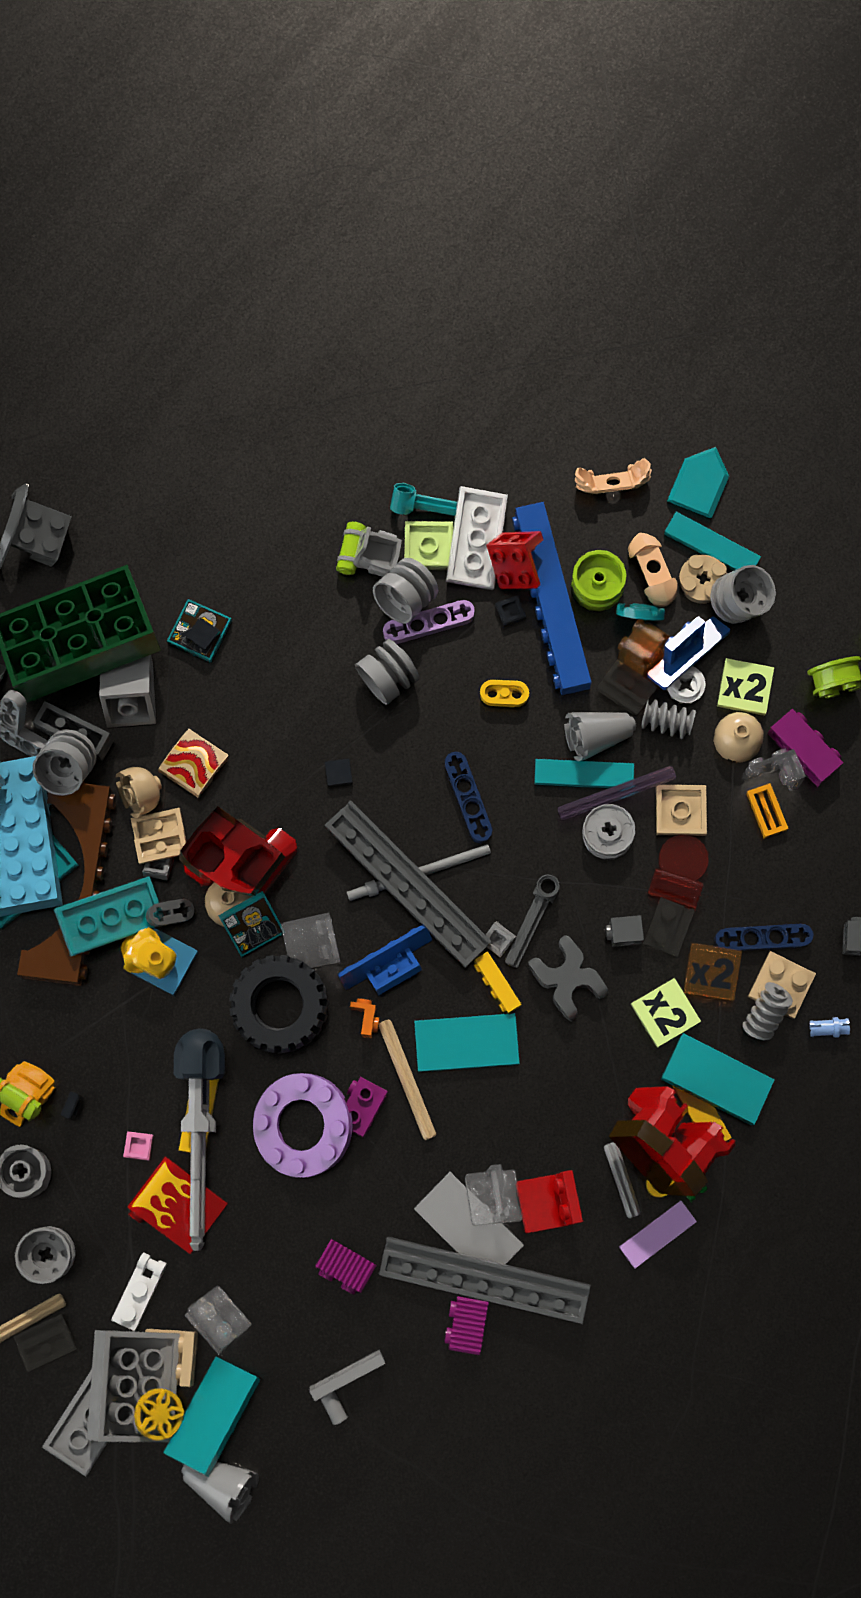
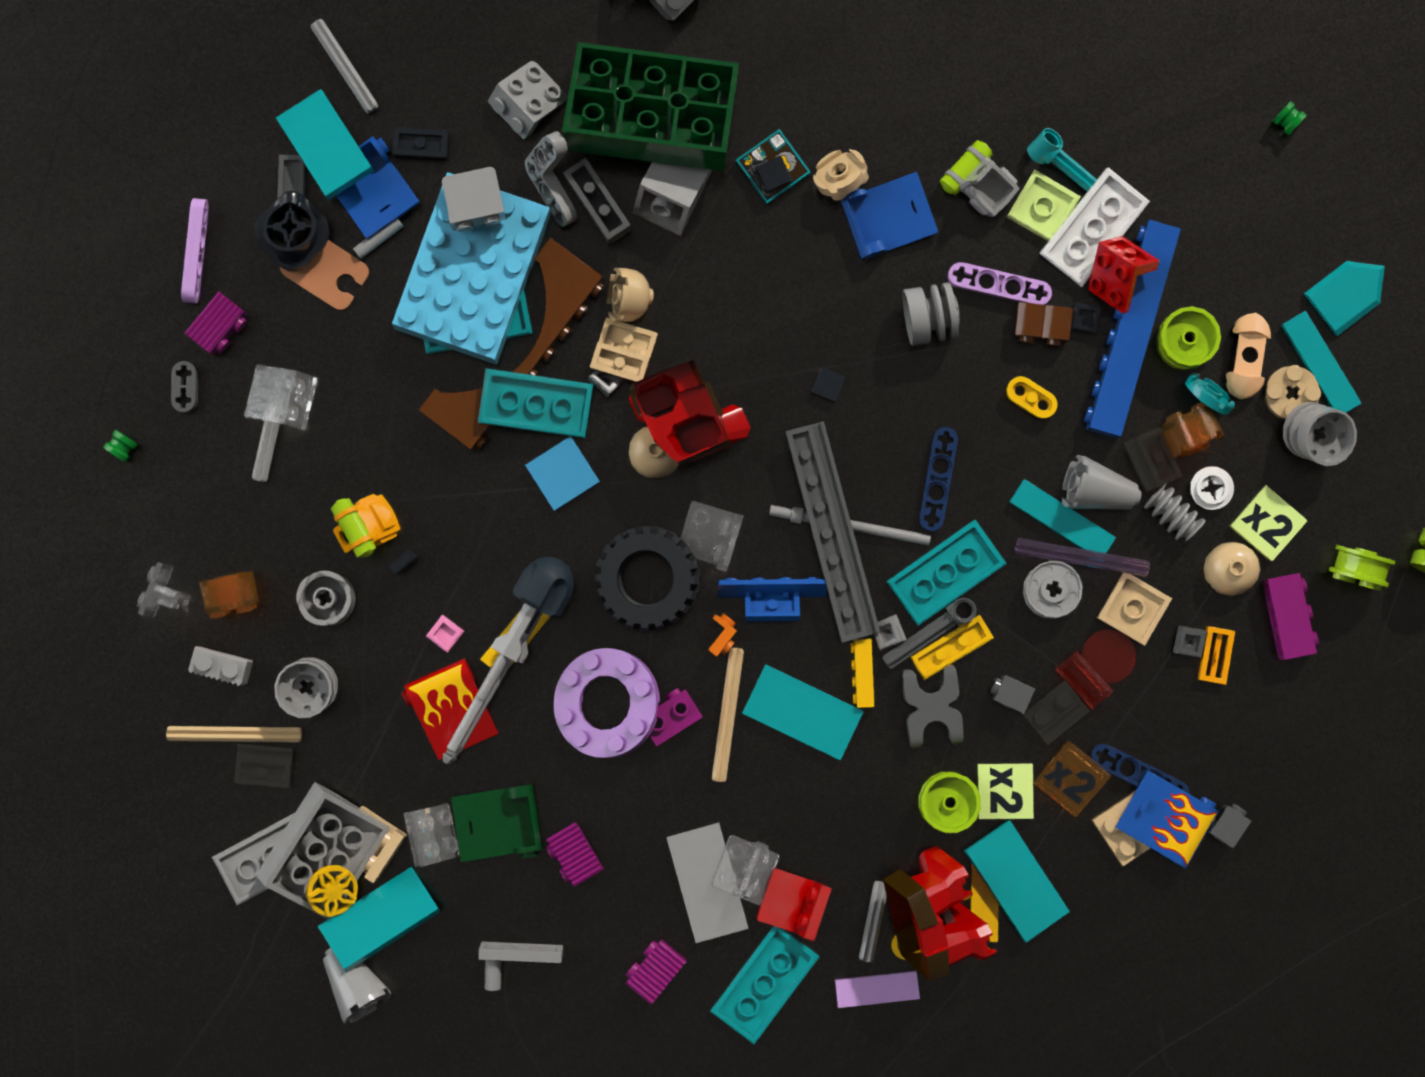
camera: 30 degrees right, 10 degrees up
light grey wheel [33,729,96,796] -> none
white plate [111,1252,167,1331] -> none
yellow head [121,927,177,979] -> none
dark grey beam [146,899,194,927] -> none
slope [158,729,229,798] -> none
tile [218,891,285,957] -> none
light grey wheel [373,558,438,624] -> none
dark grey plate [379,1237,591,1324] -> none
light nougat piece [575,458,652,494] -> none
bracket [648,616,730,690] -> none
clear bracket [742,749,806,791] -> none
light grey piece [742,982,793,1040] -> none
light blue pin [809,1017,850,1038] -> none
none -> dark green door [451,784,542,862]
none -> teal tile [710,926,820,1044]
none -> tan plate [813,149,869,201]
none -> blue door [841,172,939,259]
none -> teal tile [886,519,1007,626]
none -> yellow tile [910,615,994,680]
none -> lime wheel [918,772,981,833]
none -> reddish brown brick [1014,302,1073,347]
none -> blue door [1115,770,1219,869]
none -> dark grey tile [1173,626,1207,658]
none -> green wheel [1272,101,1307,135]

